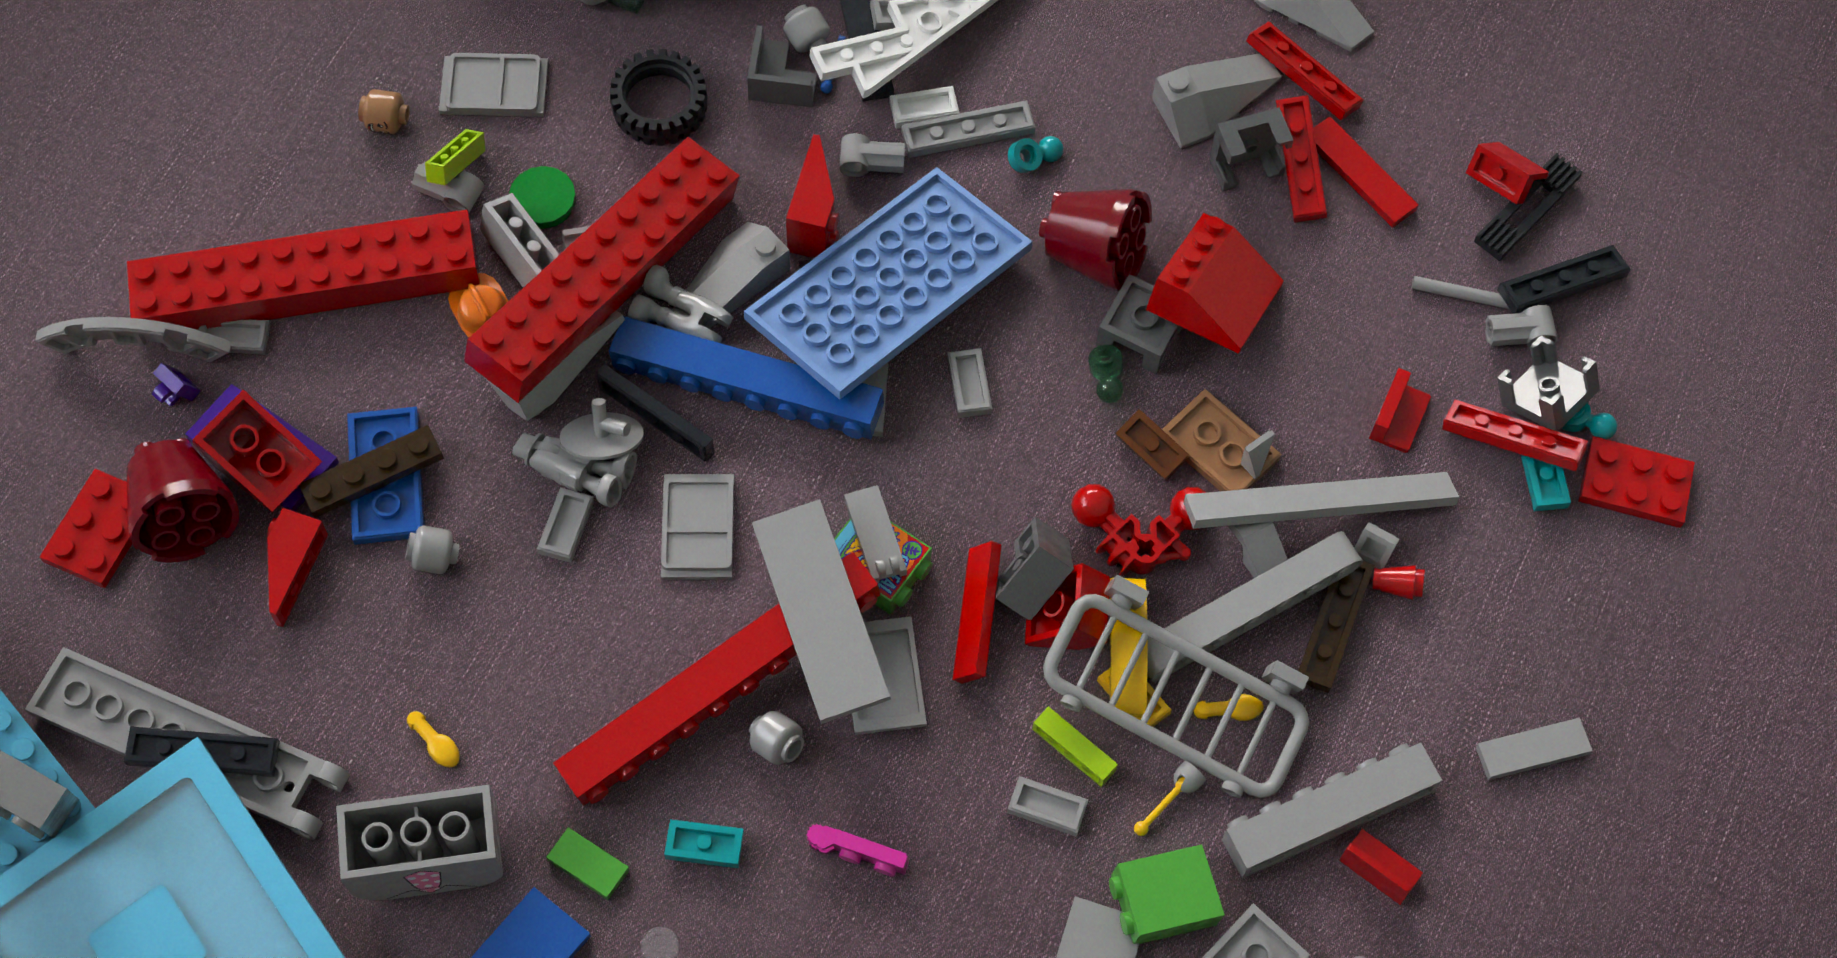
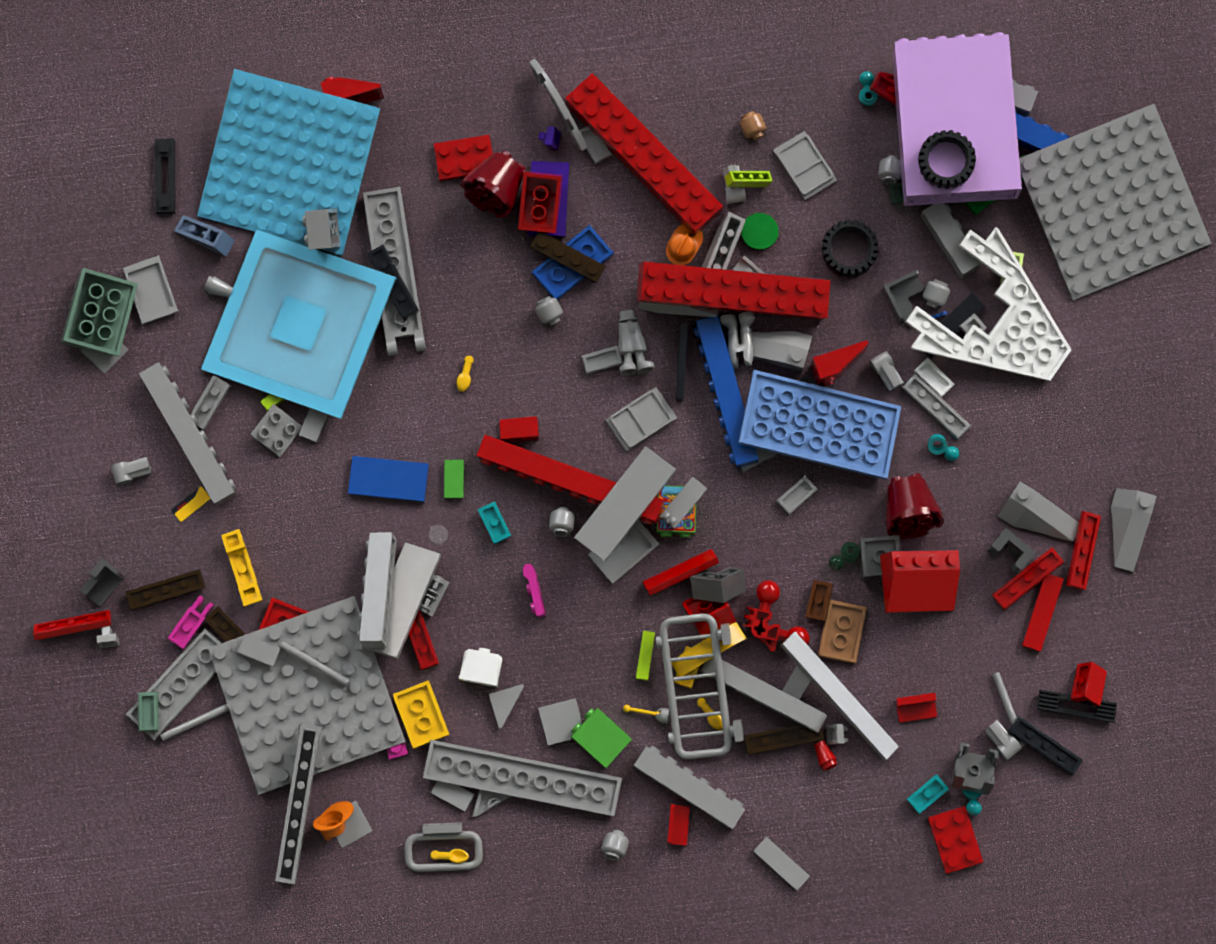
camera: 60 degrees right, 15 degrees up
red slope [267,508,328,627] -> none
light grey brick [336,785,503,900] -> none
light grey shield [560,398,644,460] -> none
light grey tile [1007,776,1088,837] -> none
light grey slope [1241,430,1275,479] -> none
red tile [1442,399,1588,472] -> none
none -> red panel [499,416,539,442]

